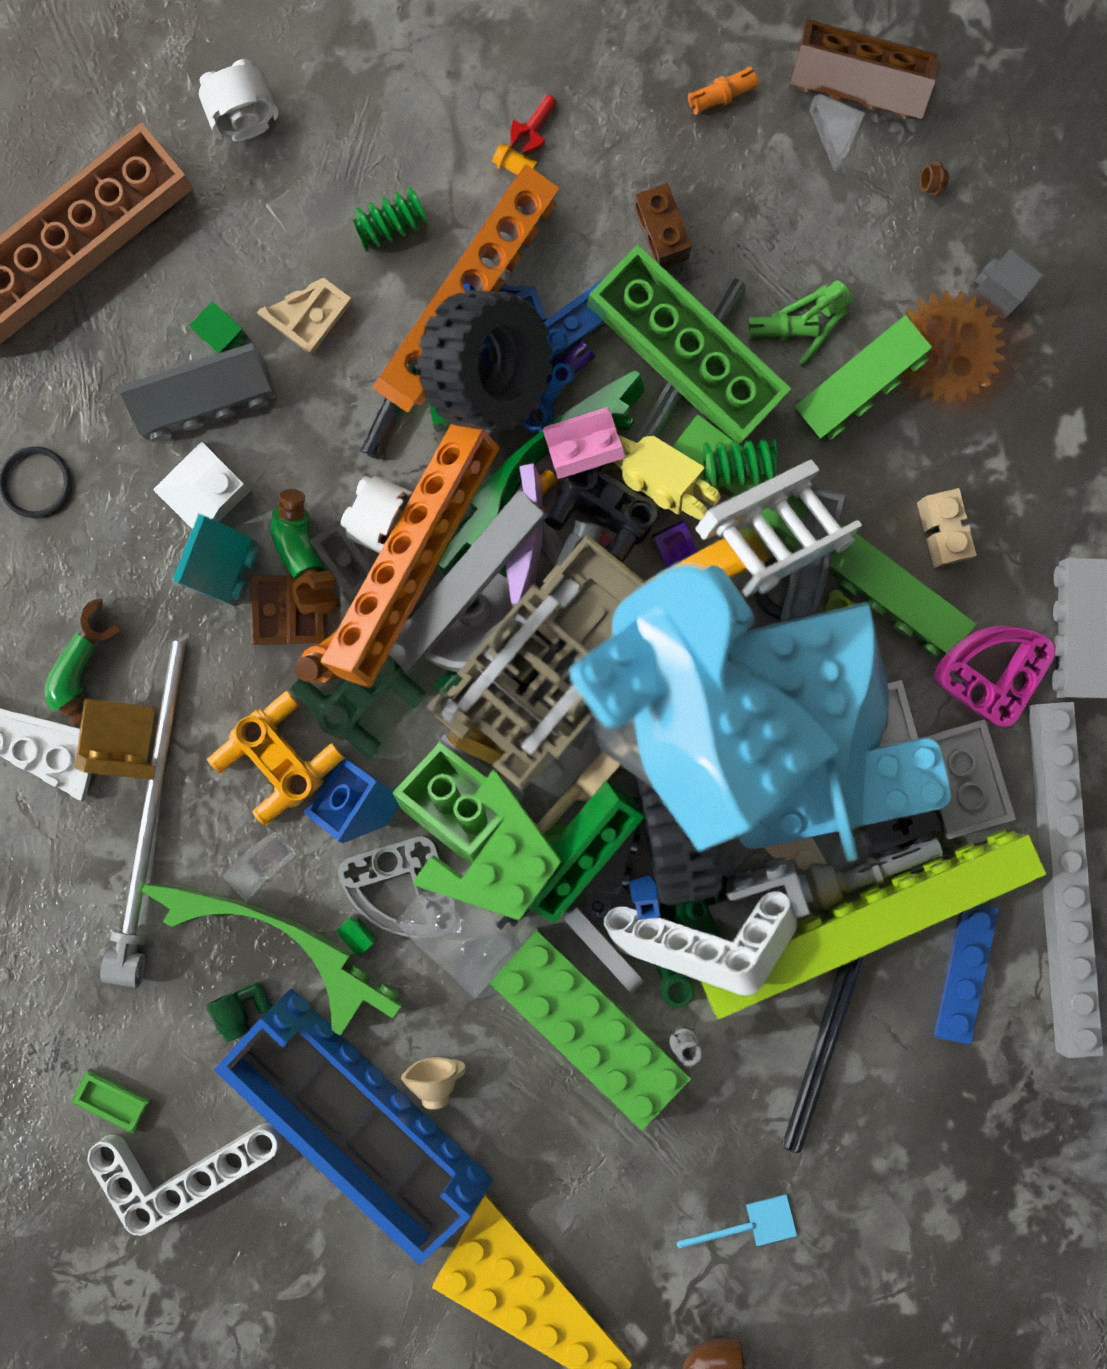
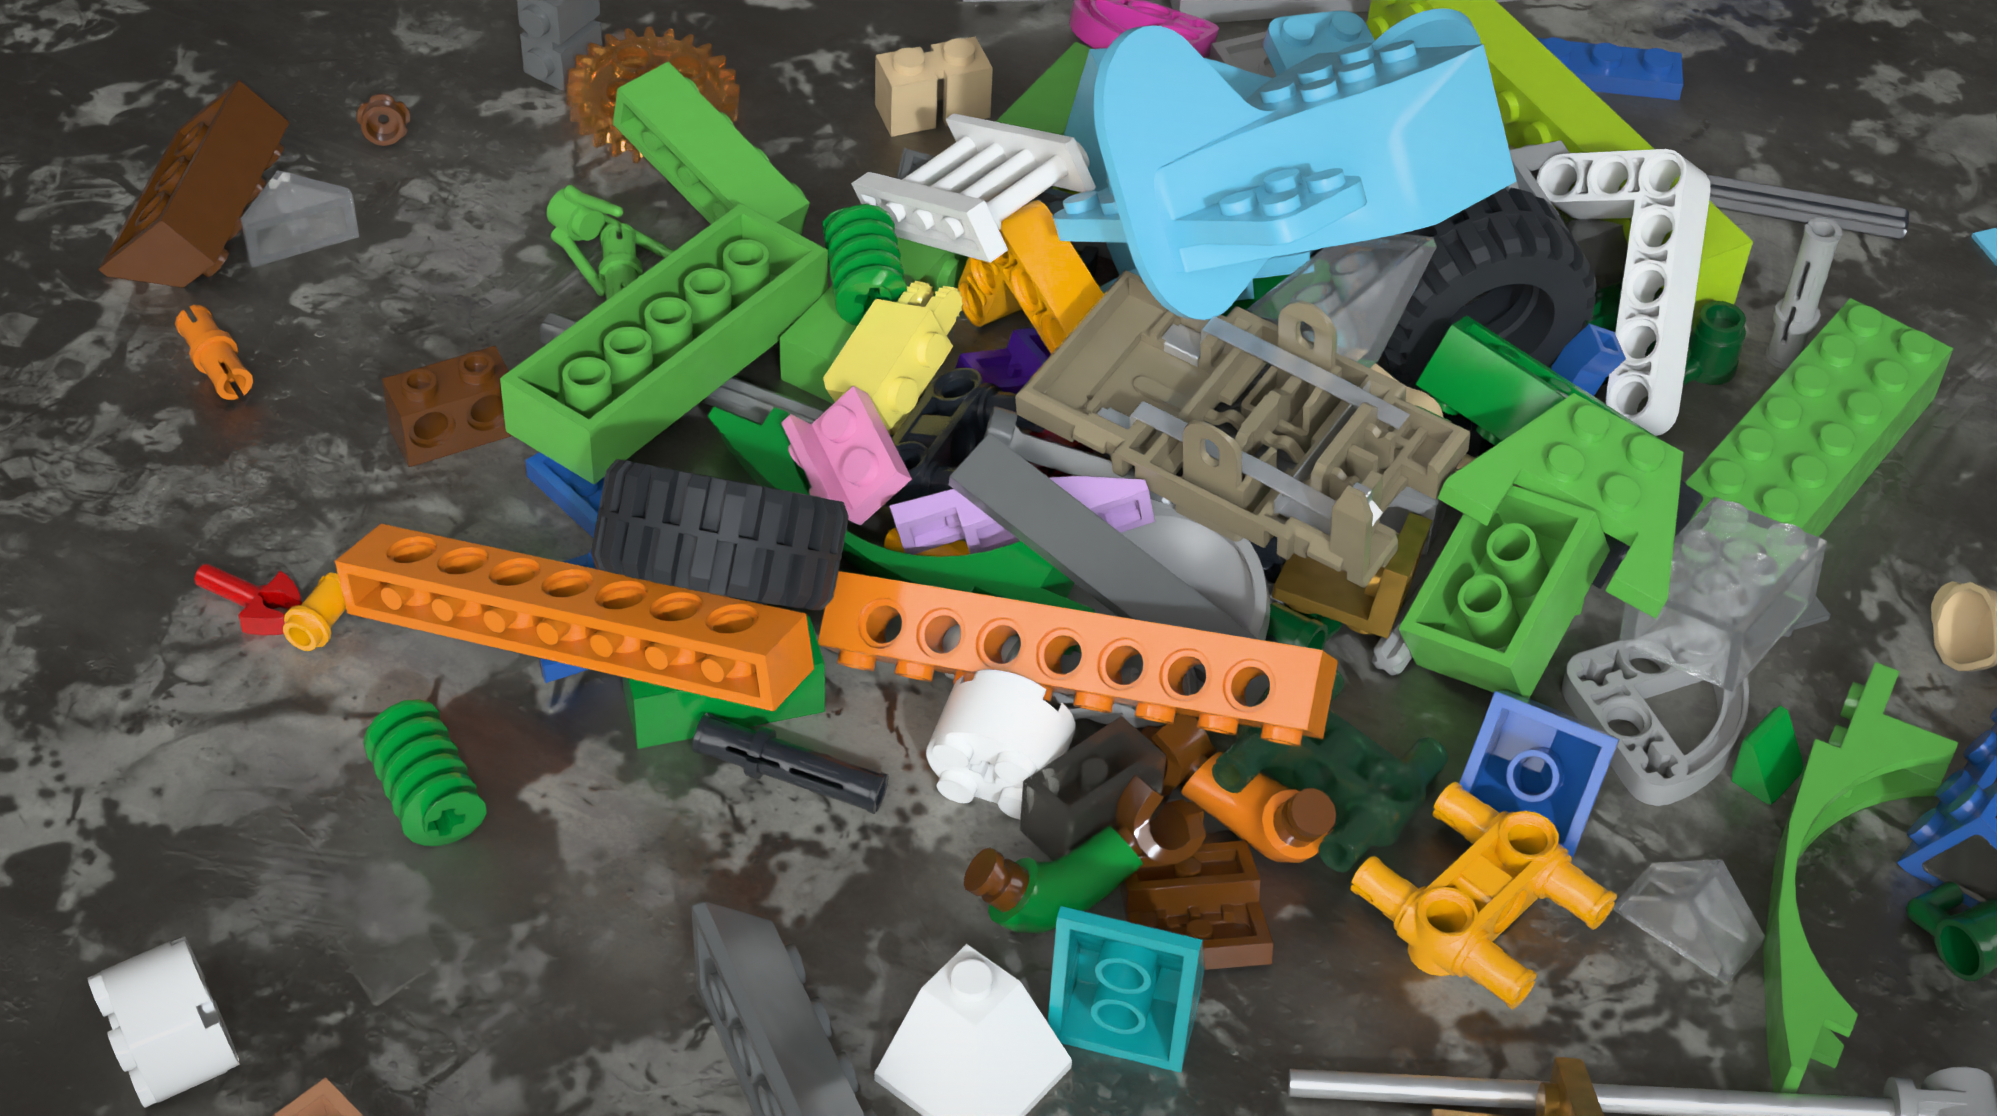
camera: 100 degrees left, 40 degrees down
green brick [188,301,248,354] -> none
tan wing [257,277,352,355] -> none
light grey beam [564,906,645,993] -> none

